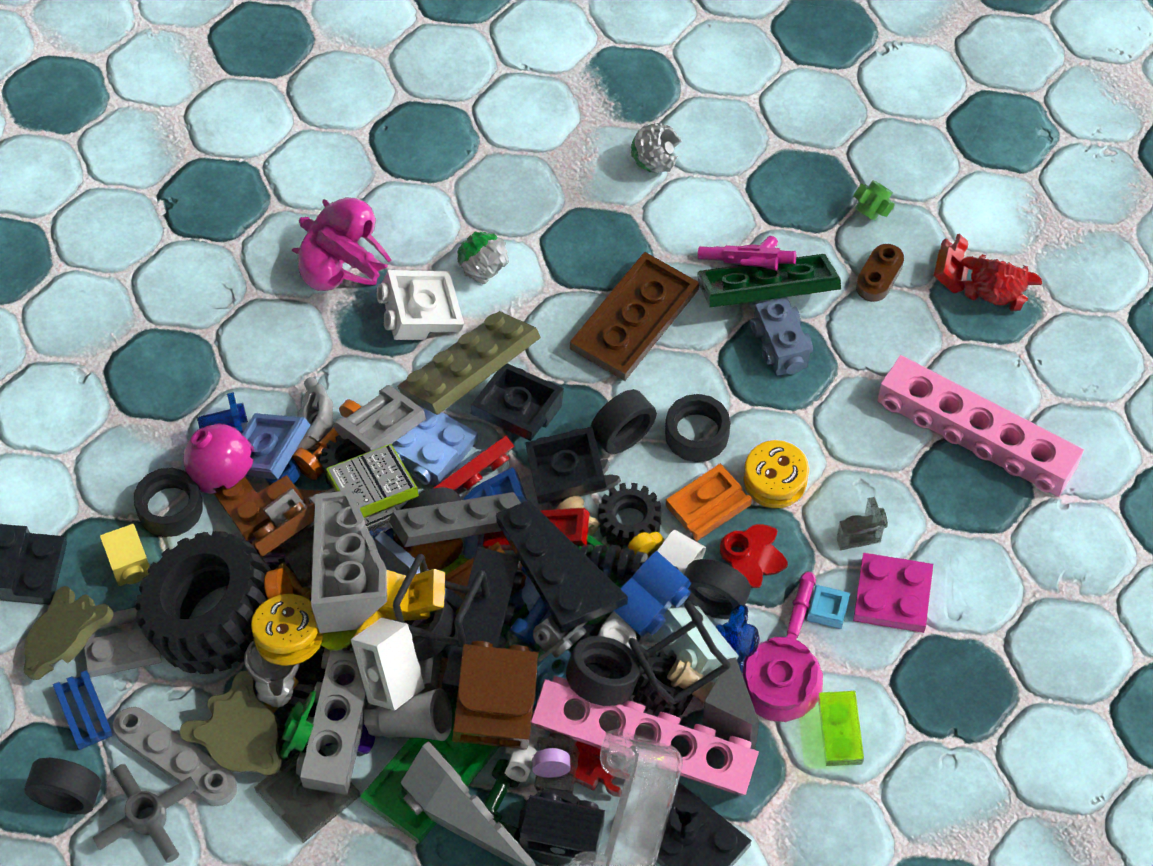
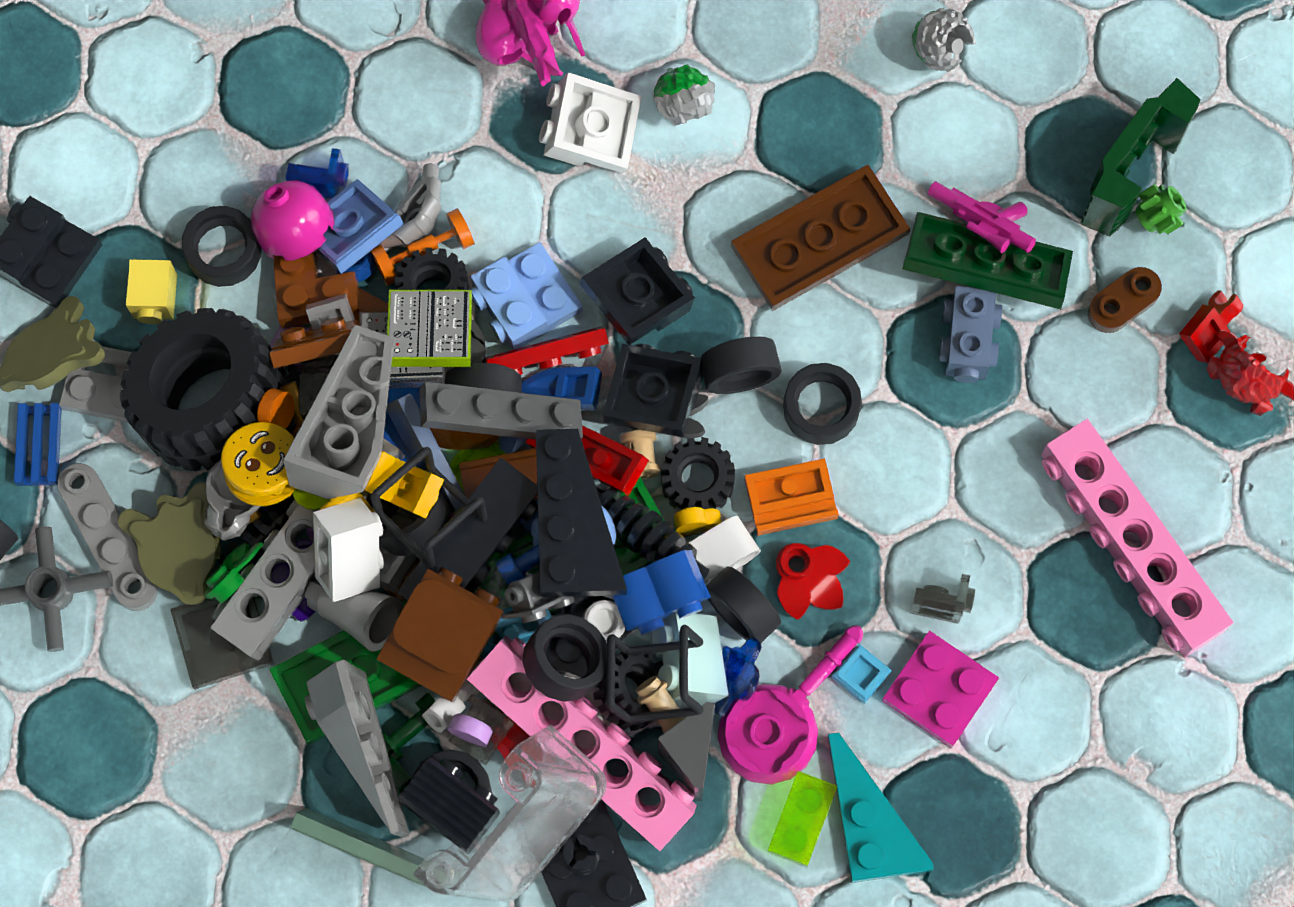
camera: 25 degrees right, 15 degrees up
light grey plate [334,385,426,452] -> none
olive plate [397,311,541,415] -> none
yellow head [743,440,809,508] -> none
none -> teal wing [828,732,934,883]
none -> dark green plate [1080,78,1201,237]

